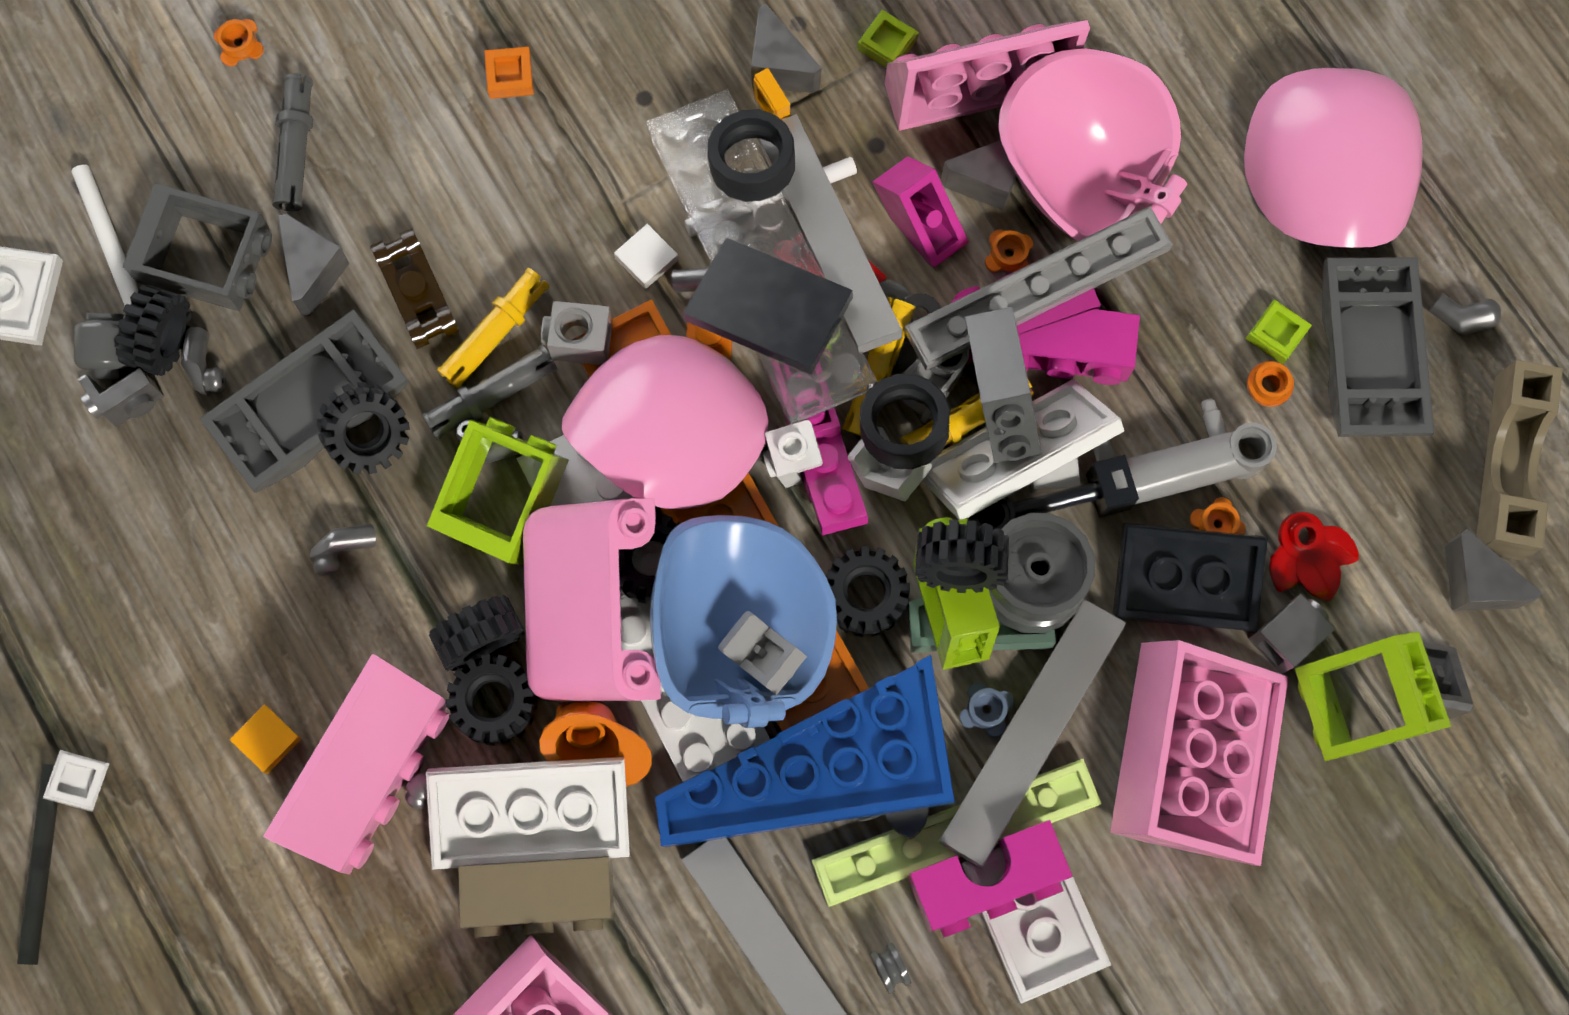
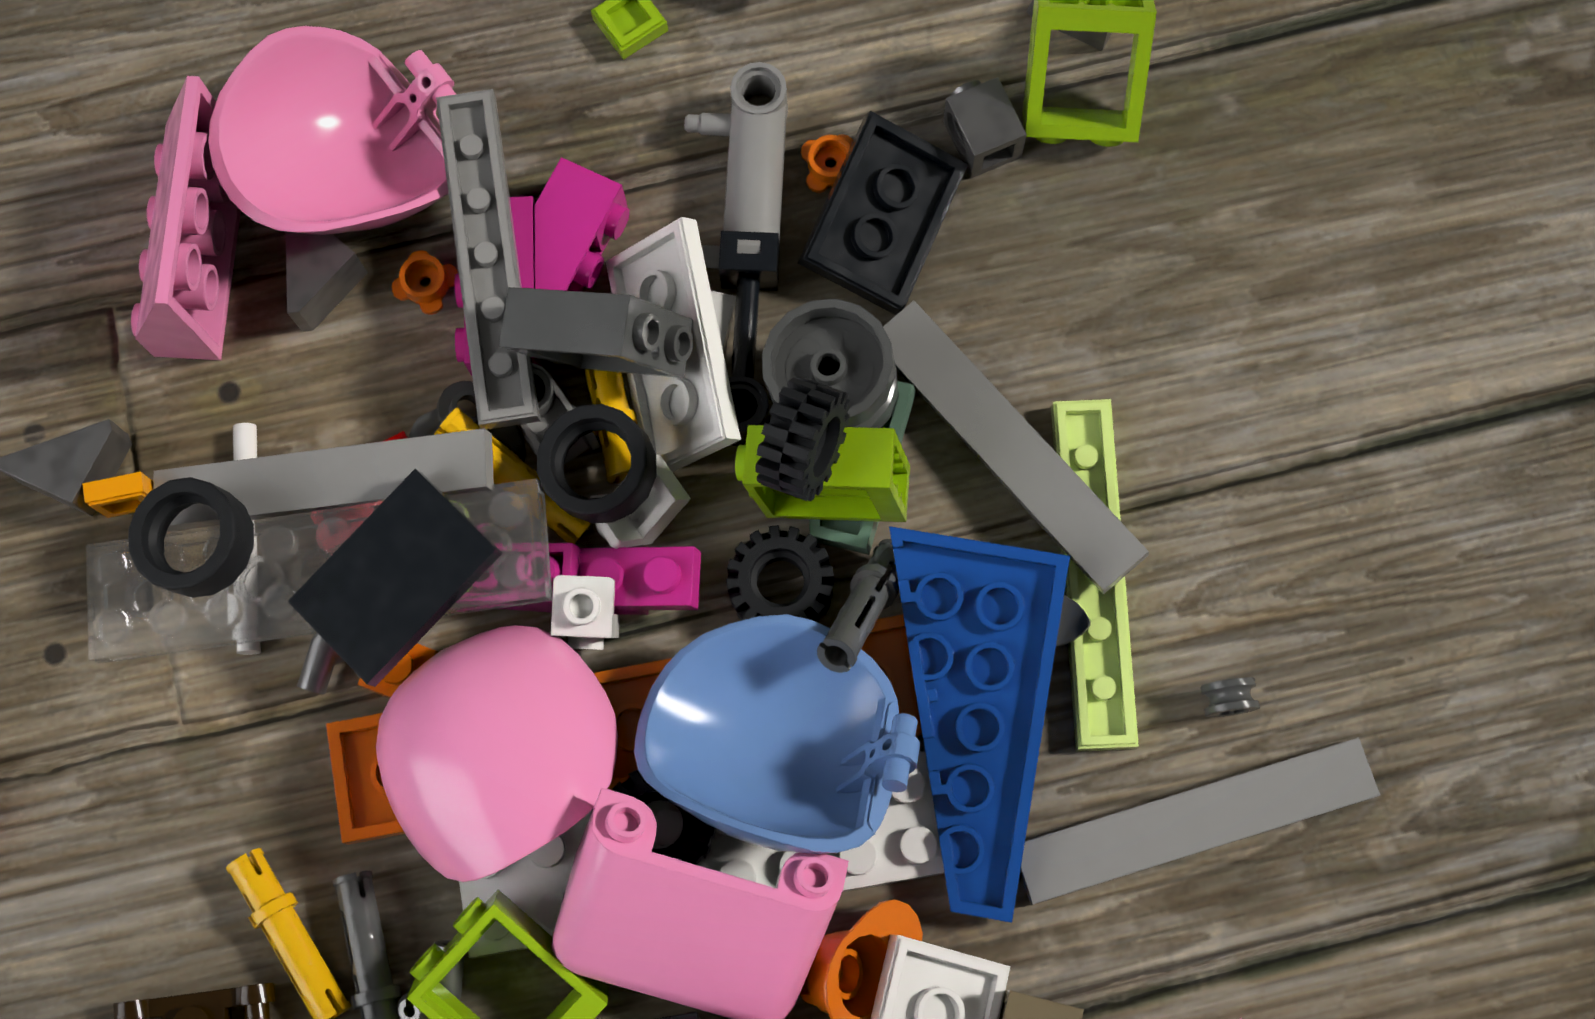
camera: 65 degrees left, 0 degrees up
light grey brick [541,301,613,365] -> none
white tile [614,224,679,289] -> none
light grey bracket [718,611,807,696] -> none
lime tile [857,10,919,68] -> none
dark pink slope [872,156,969,268] -> none
dark pink arch [907,820,1073,938] -> none
sand blue plate [959,682,1014,737] -> none
white tile [961,848,1111,1004] -> none
bright pink slope [1110,640,1288,866] -> none
orange plate [1247,361,1294,407] -> none
red plate [1269,512,1359,601] -> none
none -> dark grey pin [817,539,899,673]

